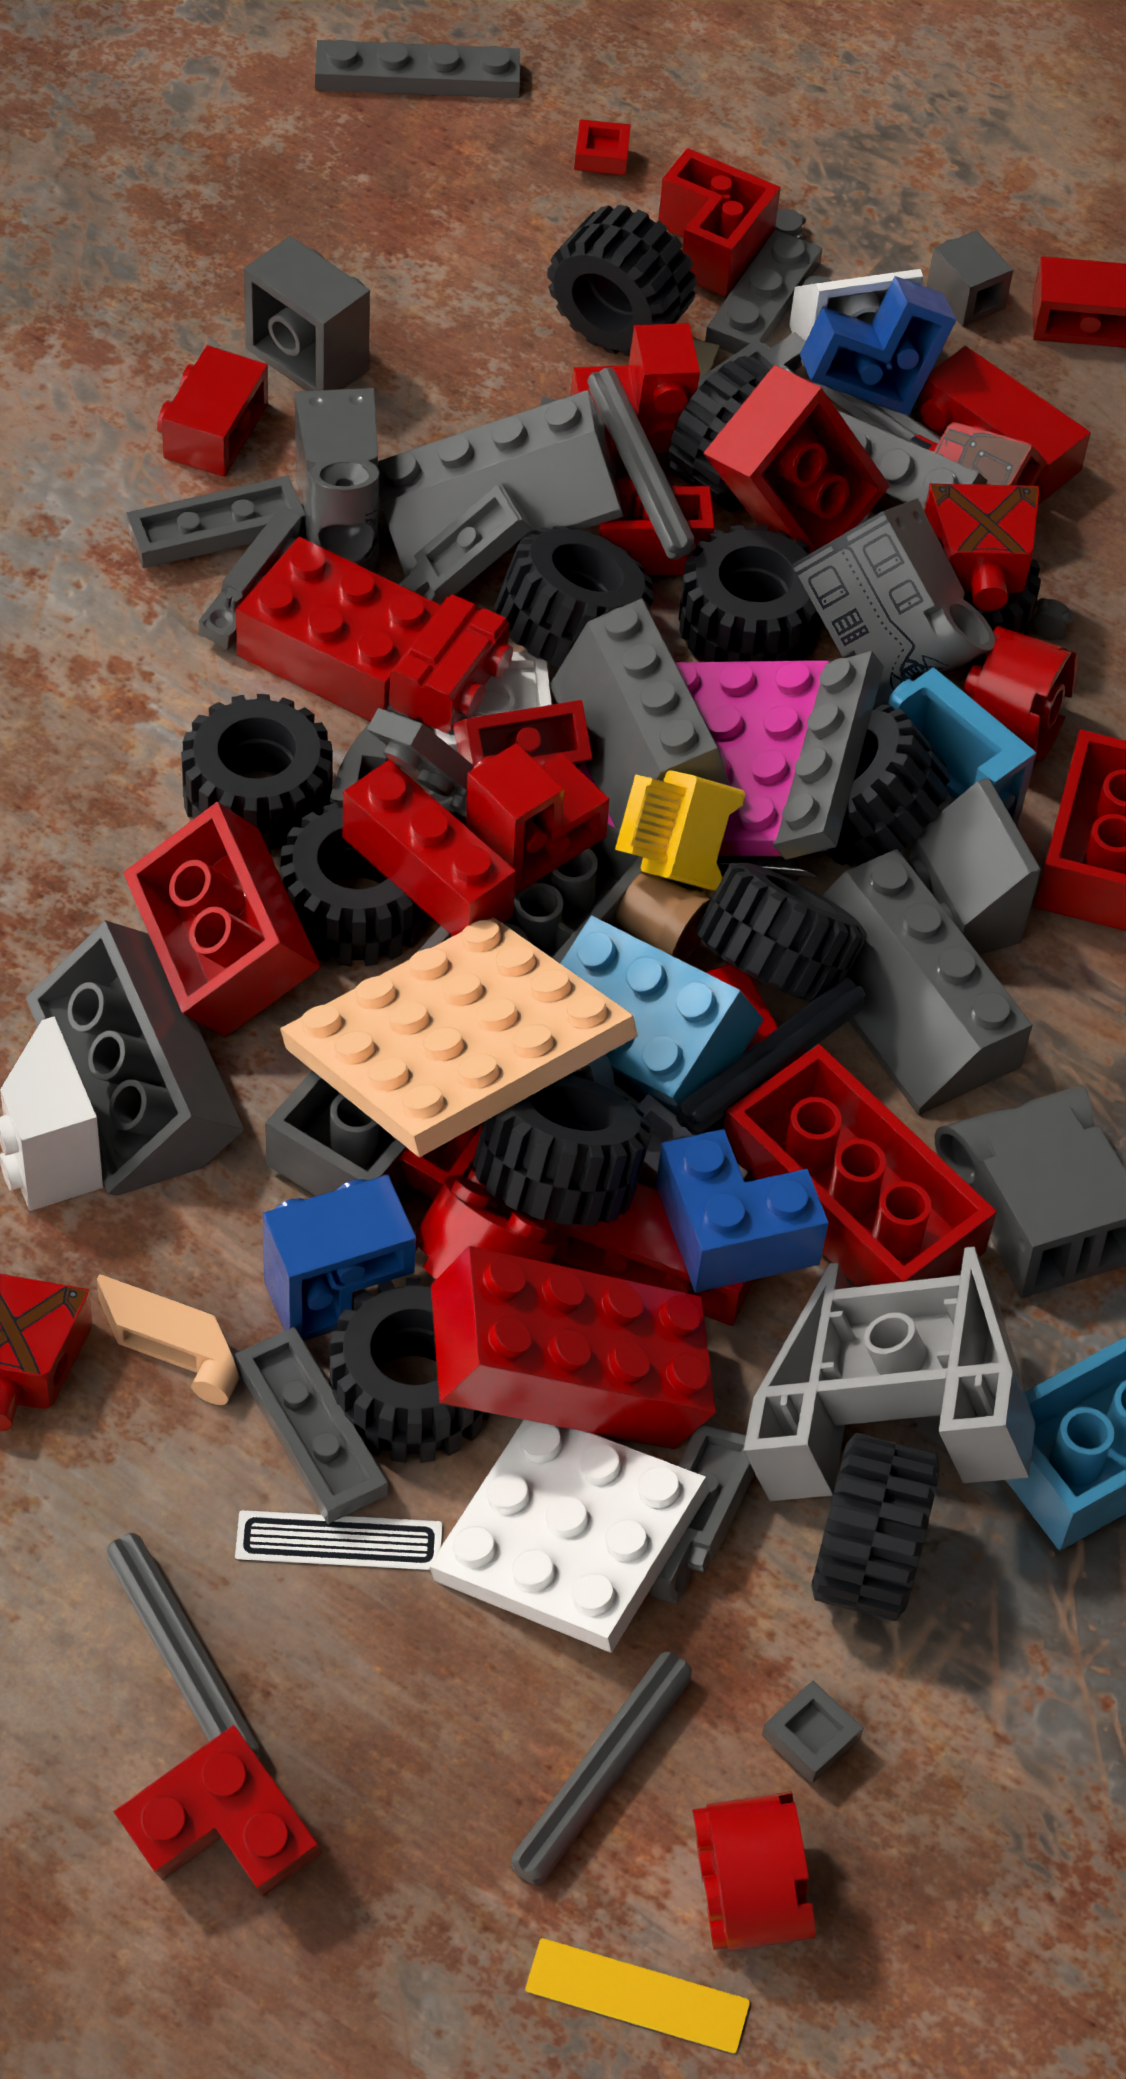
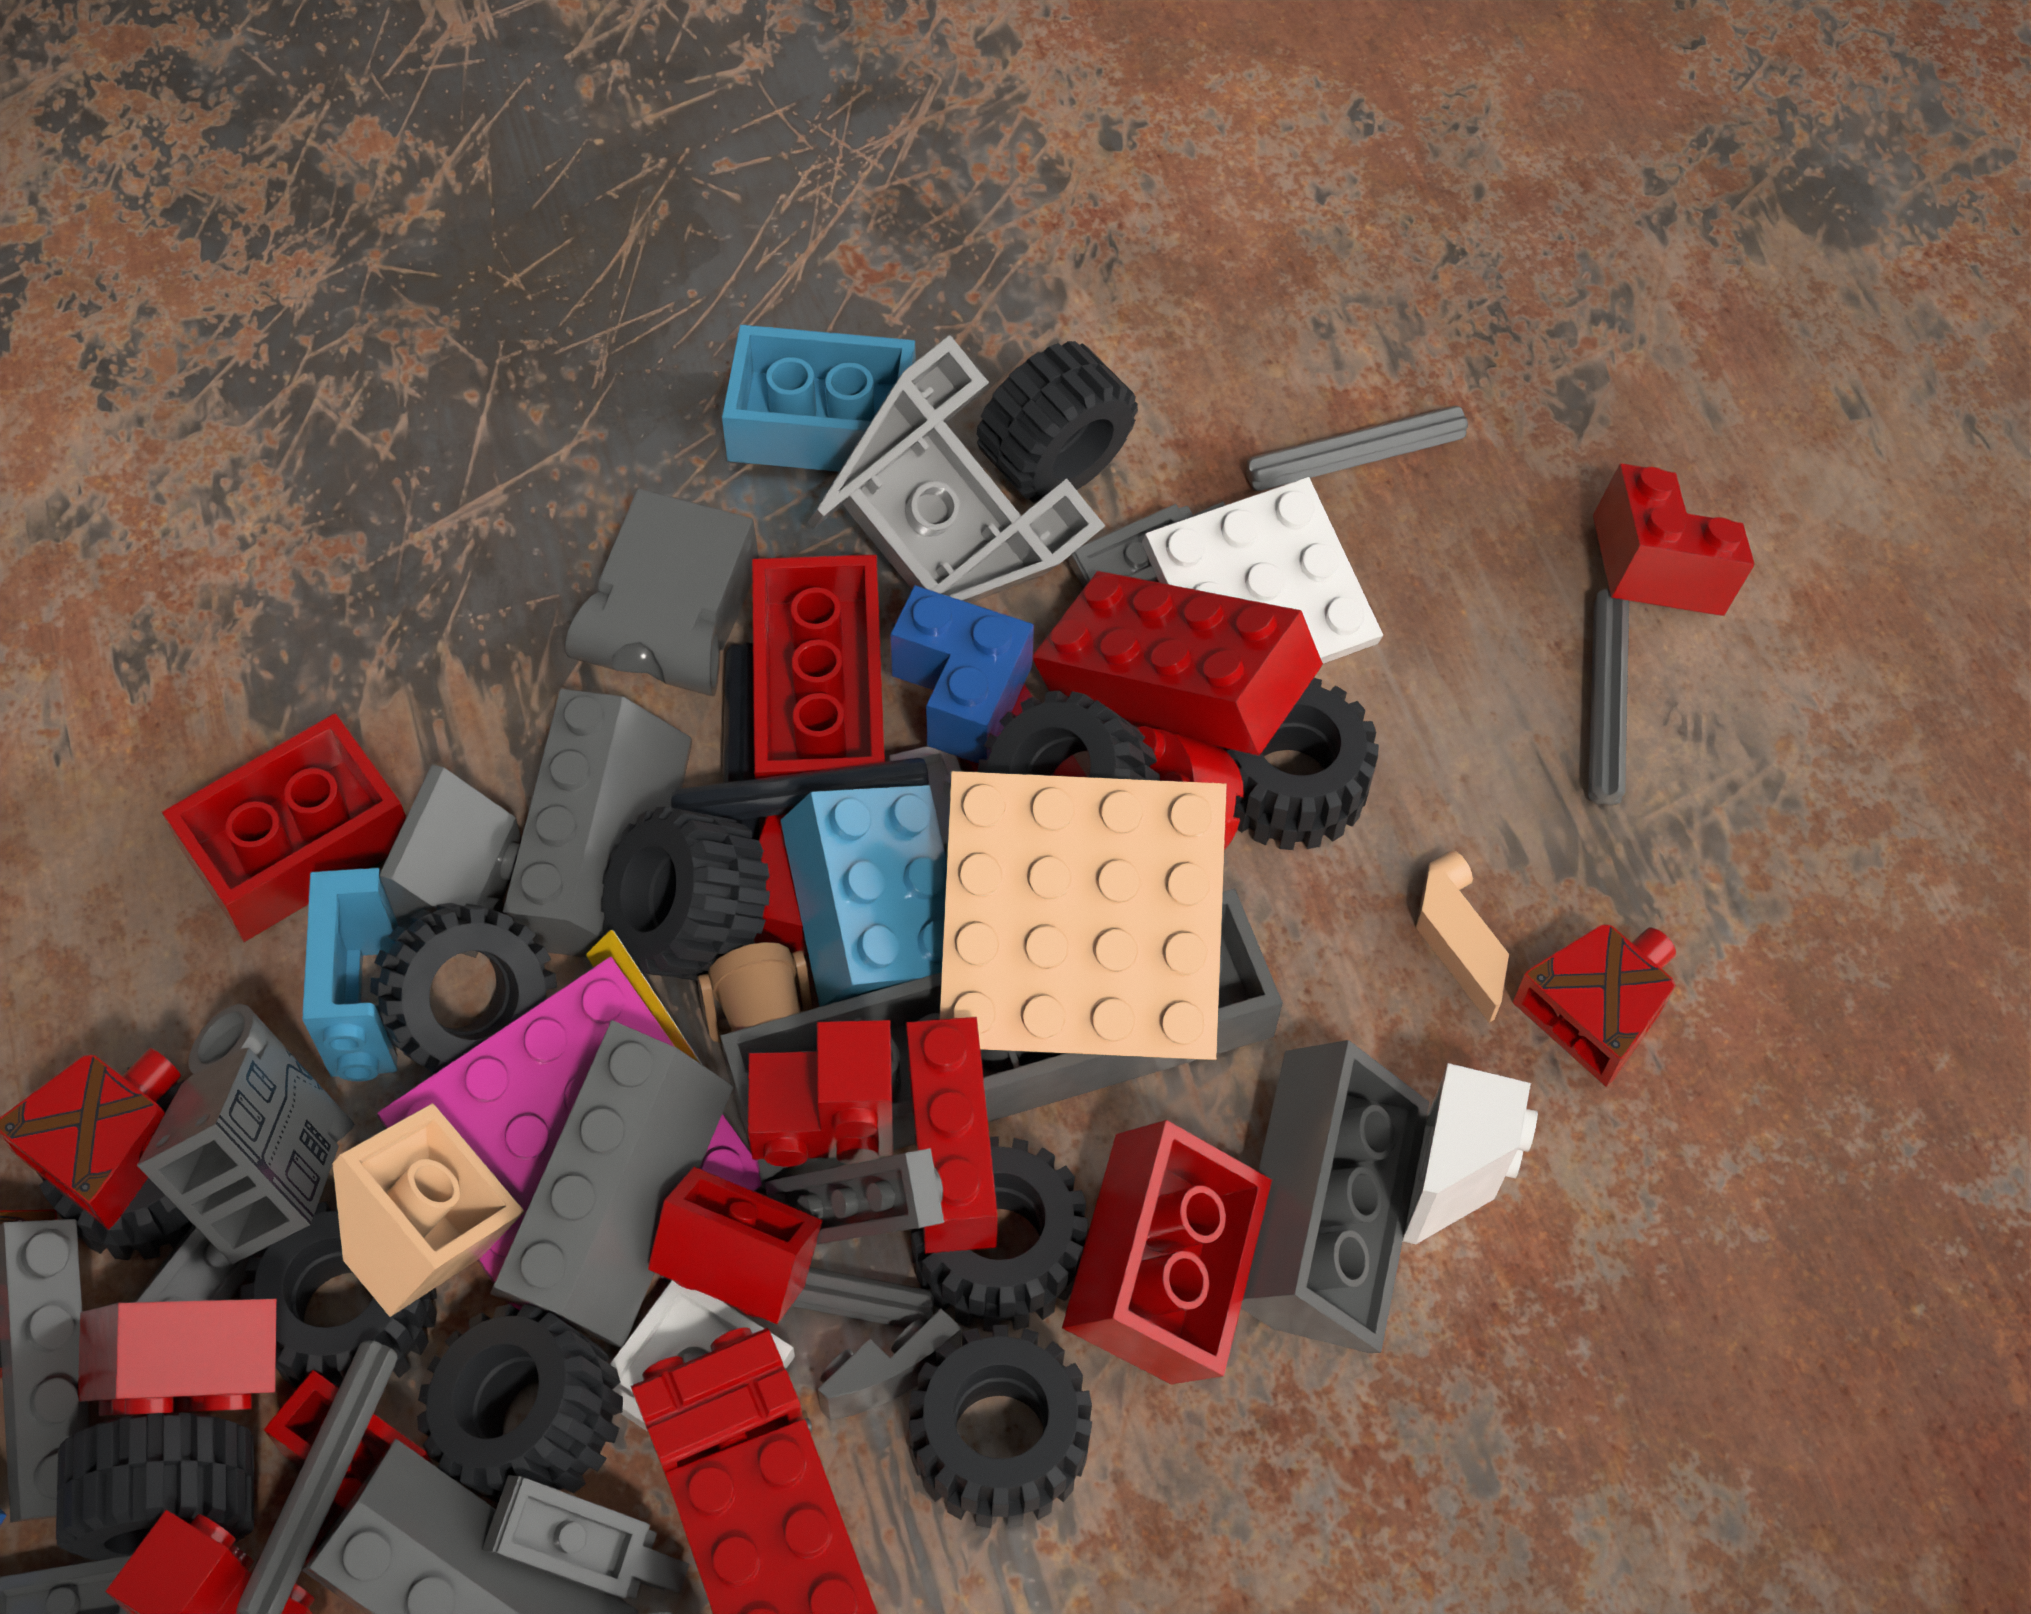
camera: 140 degrees left, 5 degrees up
dark grey plate [235,1327,388,1524] -> none
sticker [235,1510,442,1570] -> none
blue brick [262,1175,416,1341] -> none
yellow sticker [525,1938,750,2054] -> none
yellow piece [615,770,745,891] -> none
red brick [692,1791,816,1951] -> none
dark grey plate [762,1680,864,1784] -> none
dark grey plate [773,651,884,860] -> none
red brick [963,626,1079,761] -> none
none -> light nougat slope [332,1103,525,1317]

